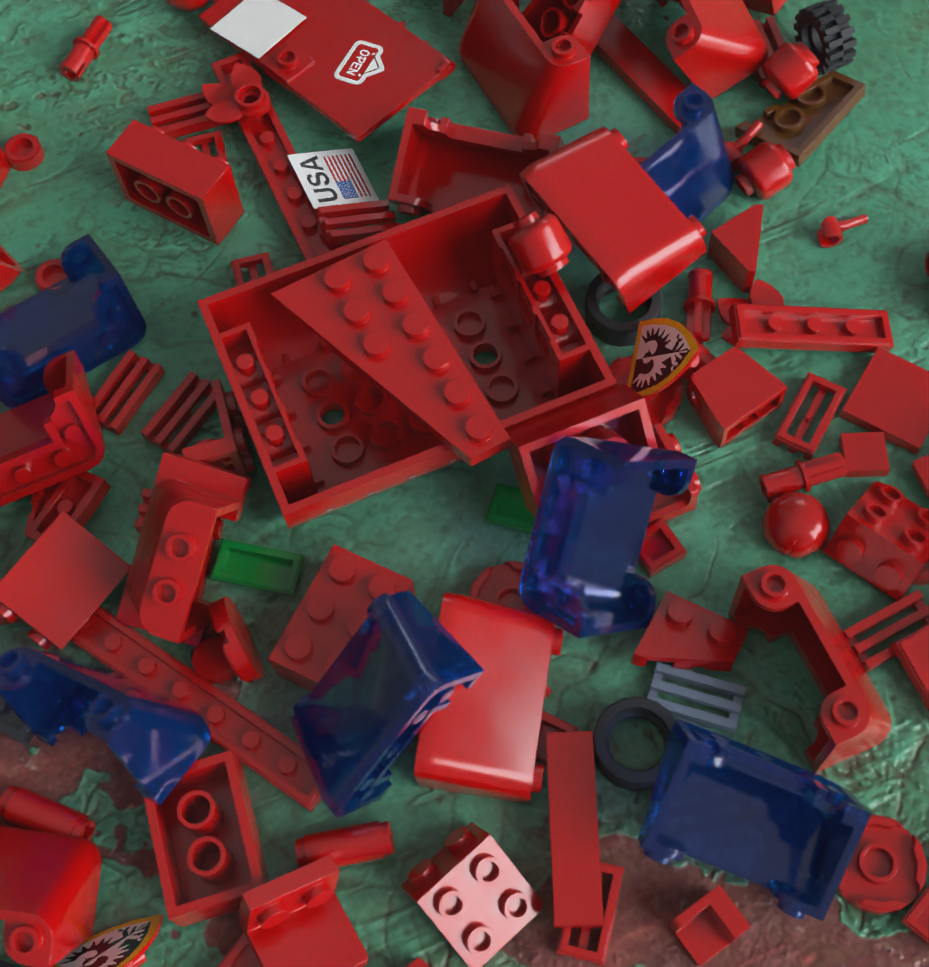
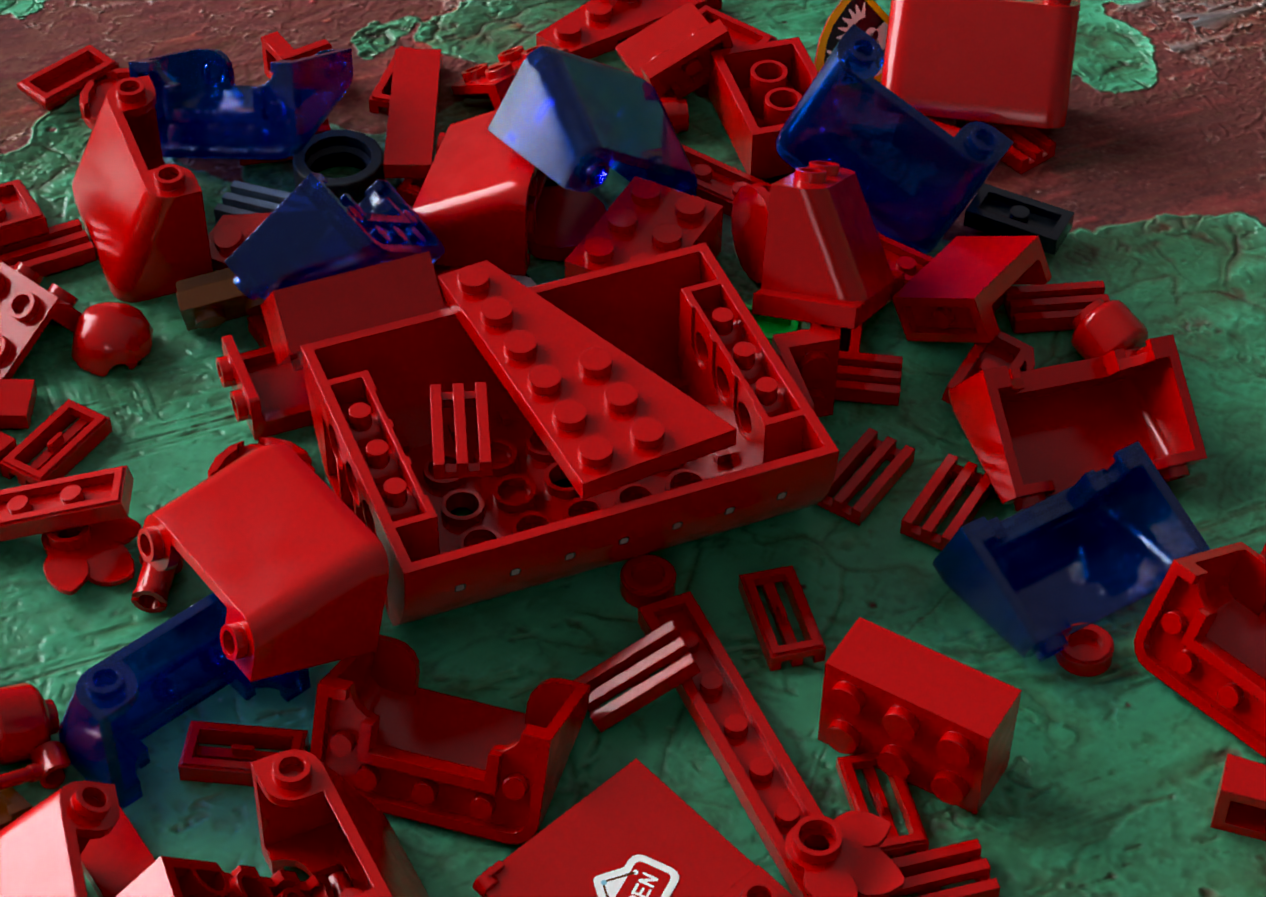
camera: 175 degrees right, 20 degrees down
red tile [4,133,45,171] -> none
sticker [287,148,379,209] -> none
red head [508,210,572,279] -> none
shield [627,318,702,398] -> none
red torso [686,344,787,449] -> none
red slope [707,204,764,293] -> none
red axle [758,452,847,501] -> none
none -> reddish brown bracket [176,257,282,331]
none -> red tile [430,382,492,479]

